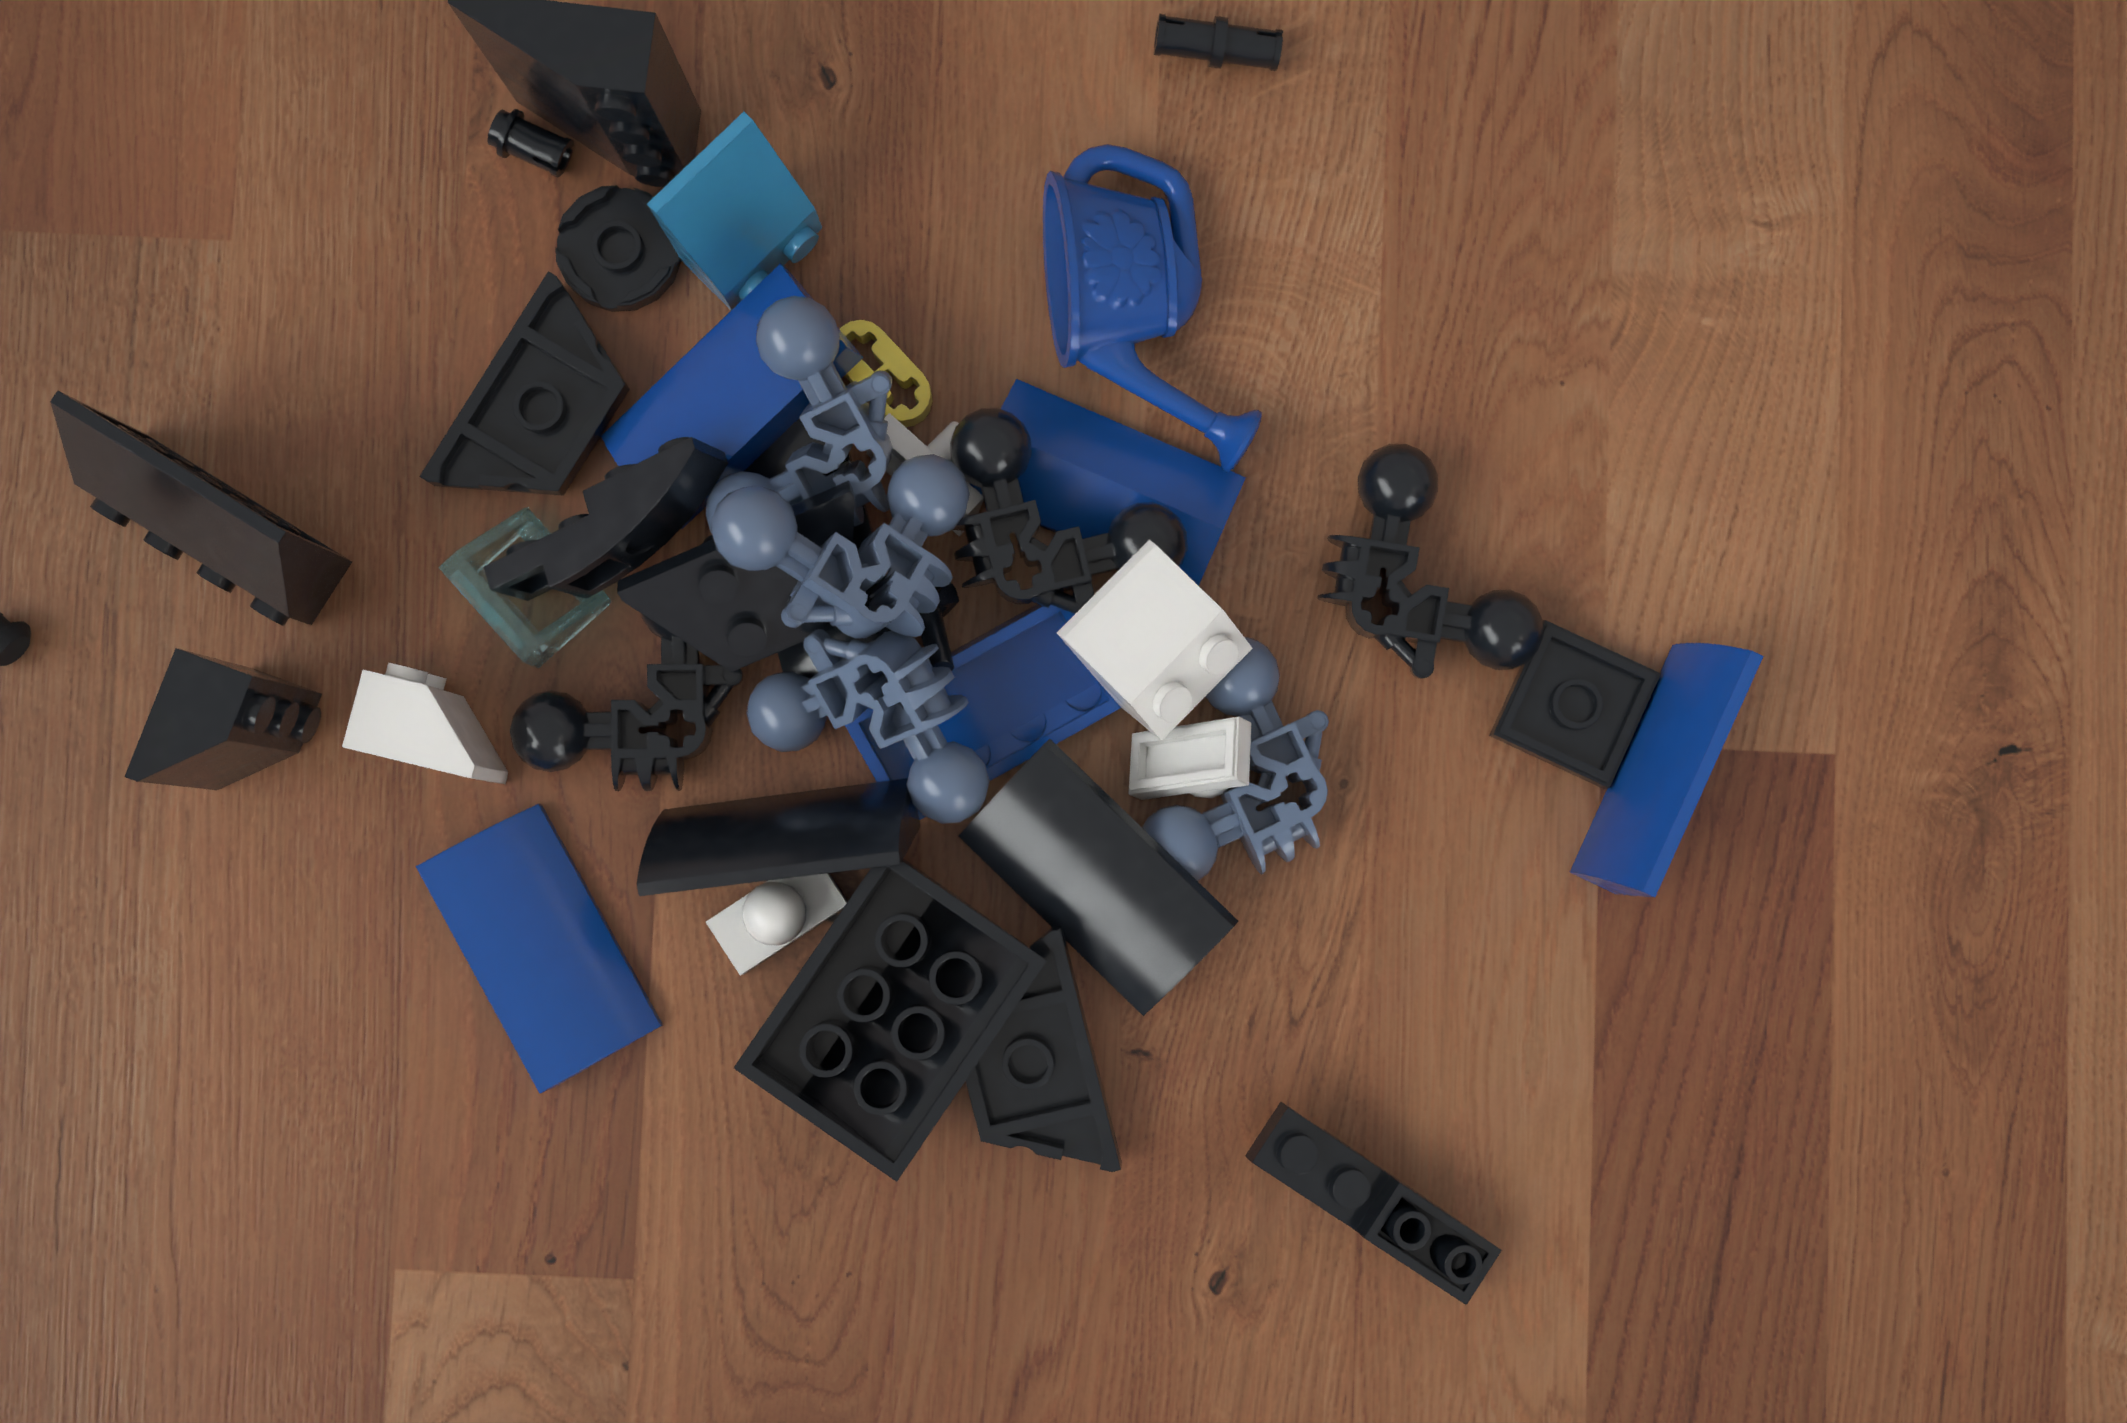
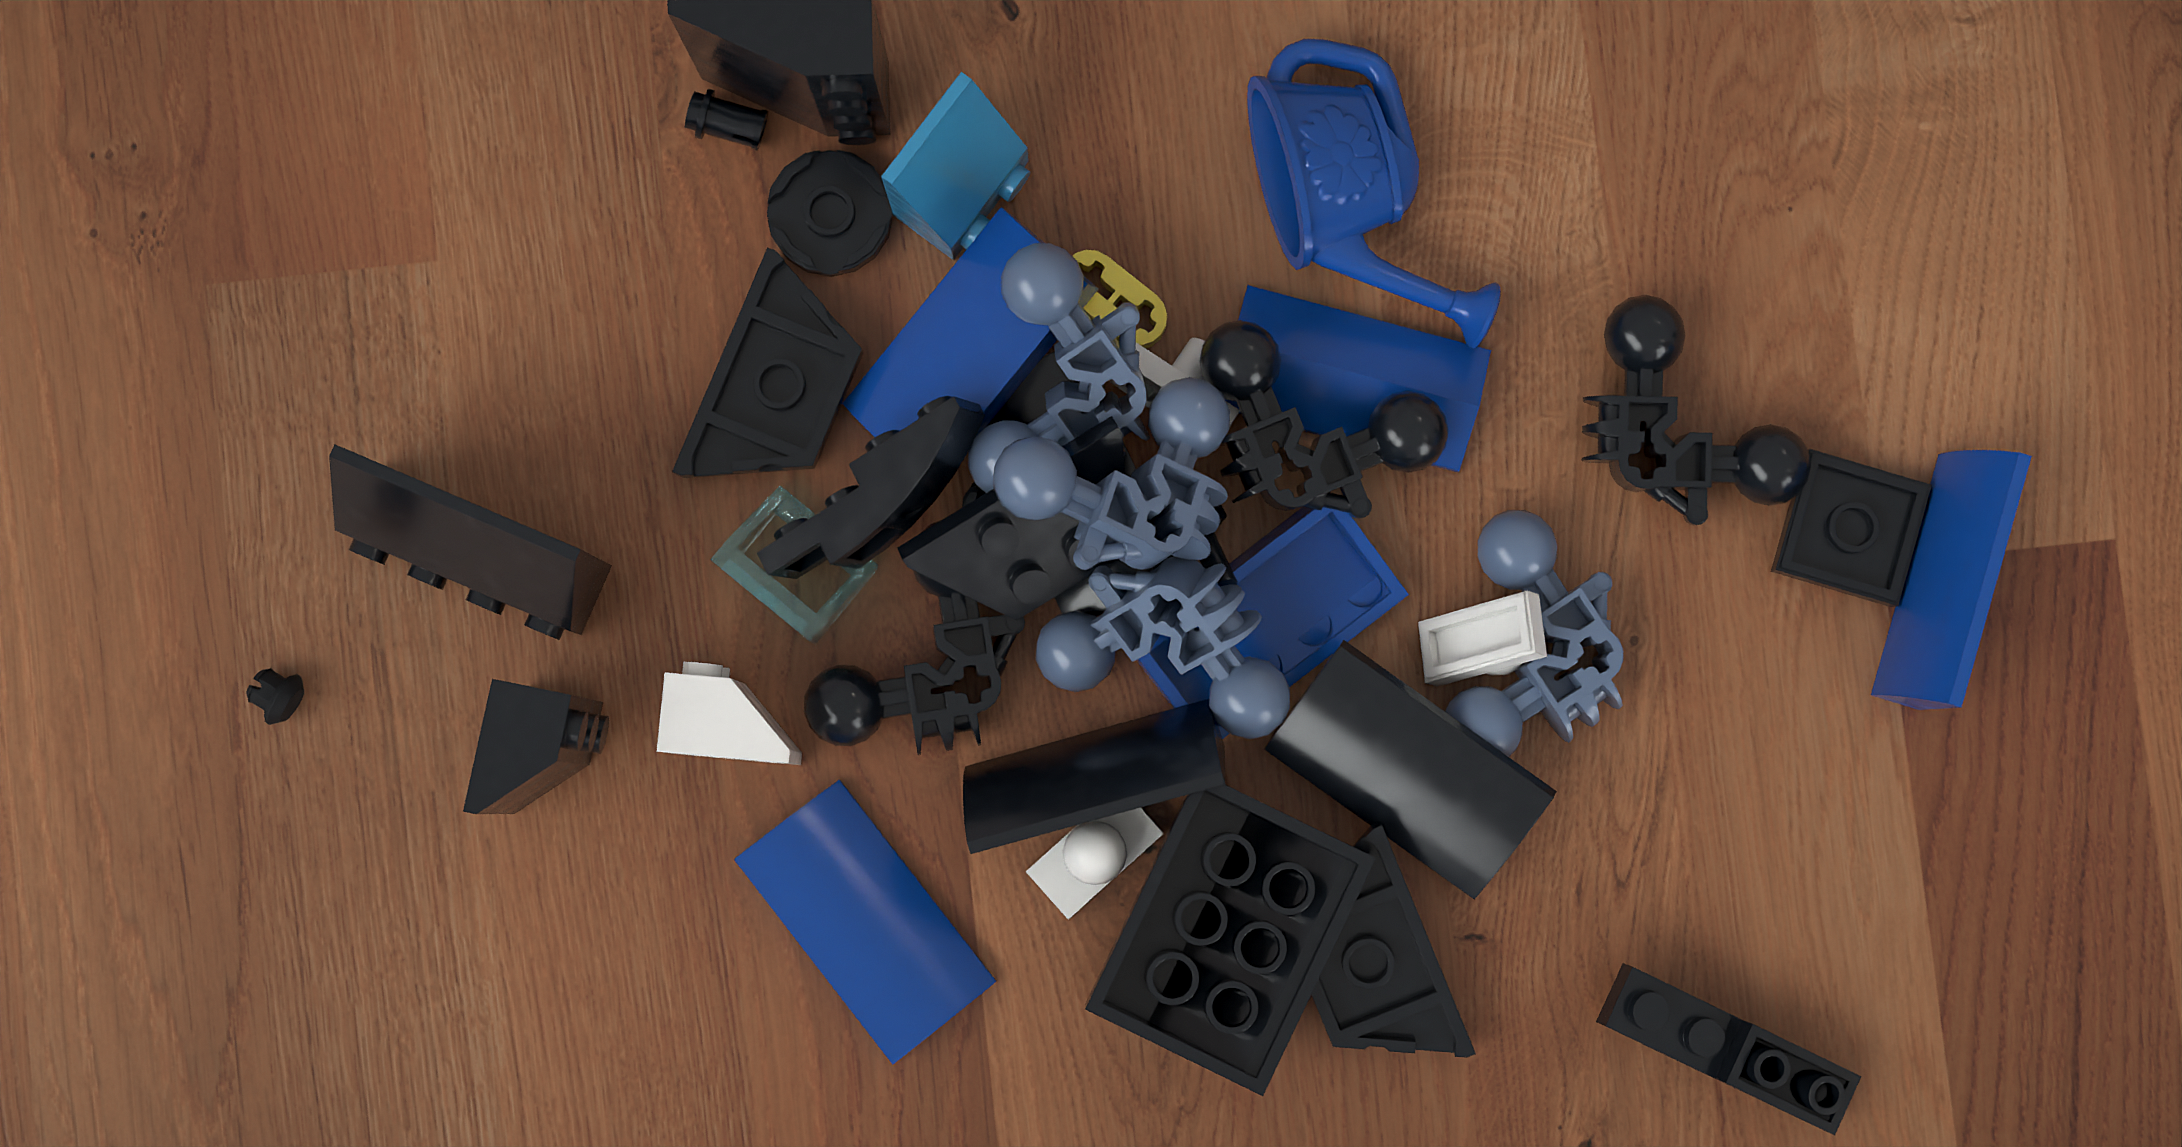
camera: 10 degrees left, 0 degrees up
white slope [1057,540,1253,741] -> none

